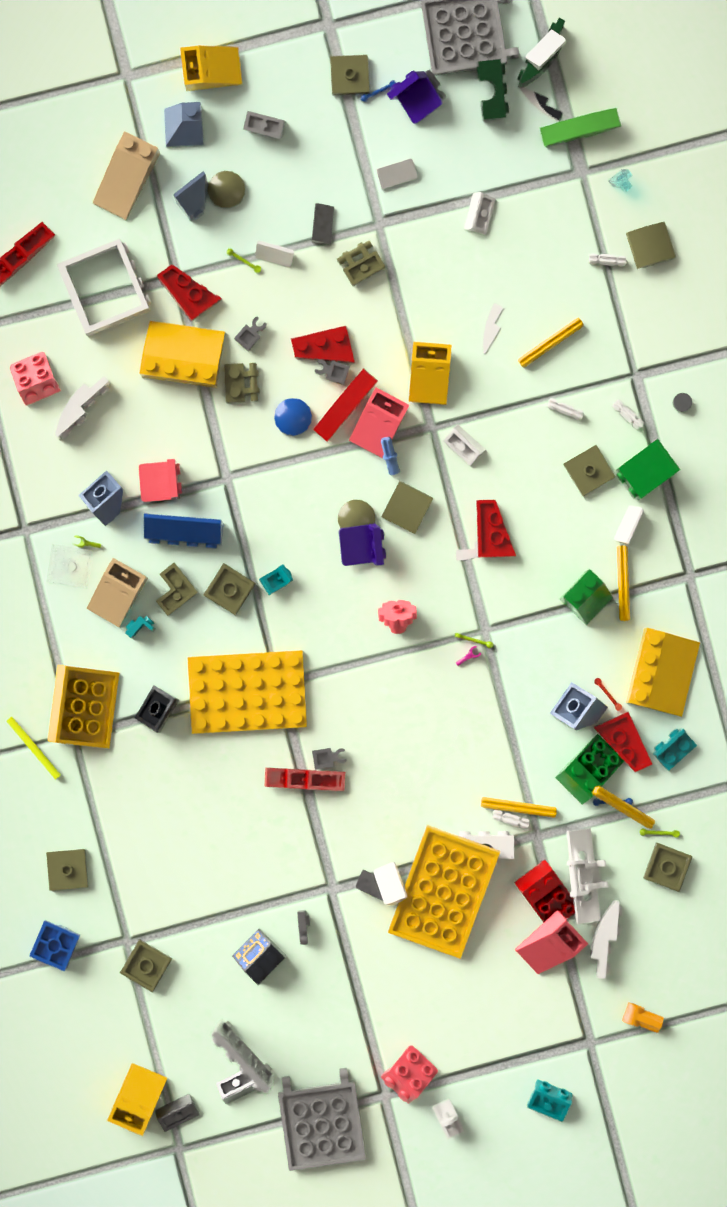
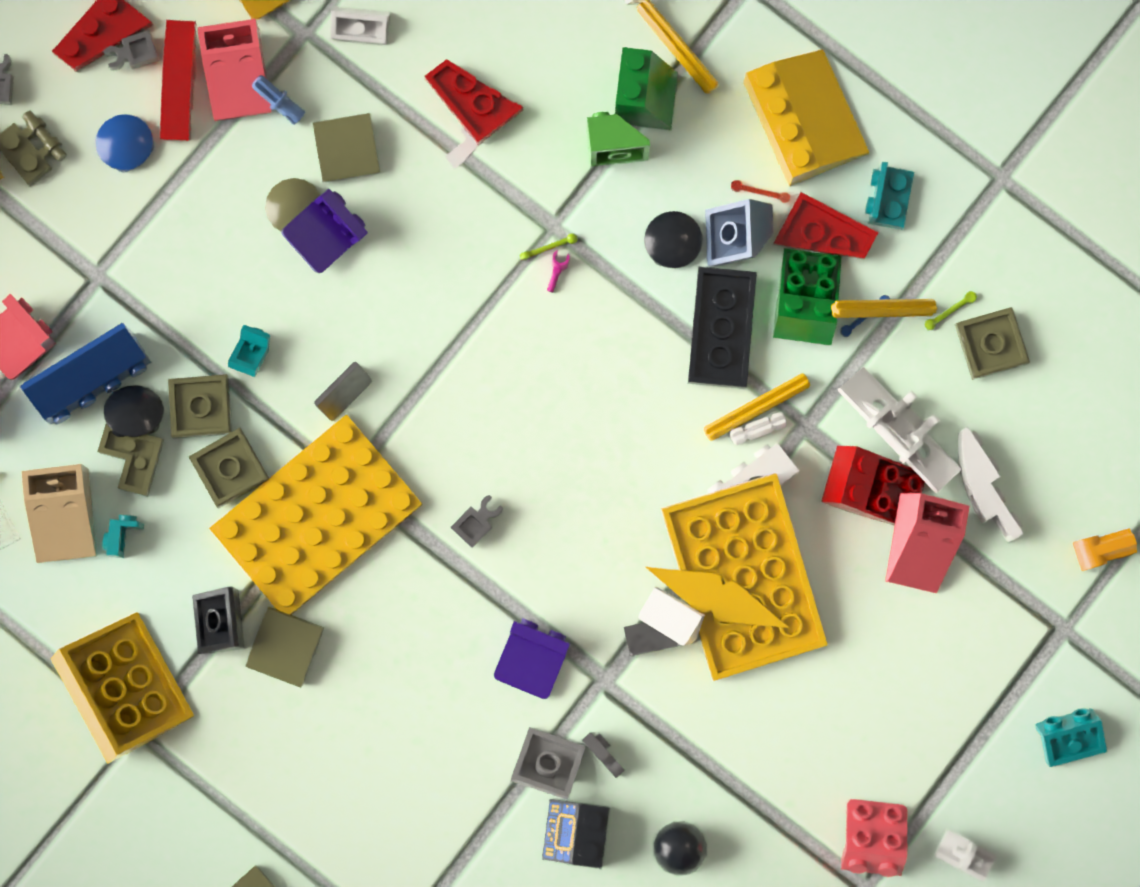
camera: 40 degrees left, 5 degrees down
neon yellow bar [6,717,61,780] -> none
red slope [264,767,346,791] -> none
coral plant [378,600,417,634] -> none
none -> black dish [104,385,164,437]
none -> olive plate [189,428,269,509]
none -> olive slope [245,607,324,688]
none -> flat silver slope [314,361,372,421]
none -> dark purple bracket [494,618,570,699]
none -> light grey slope [510,727,586,801]
none -> bright green slope [587,111,650,167]
none -> black dish [644,211,703,268]
none -> yellow sticker [645,567,789,628]
none -> black piece [653,821,707,876]
none -> black plate [687,266,757,389]

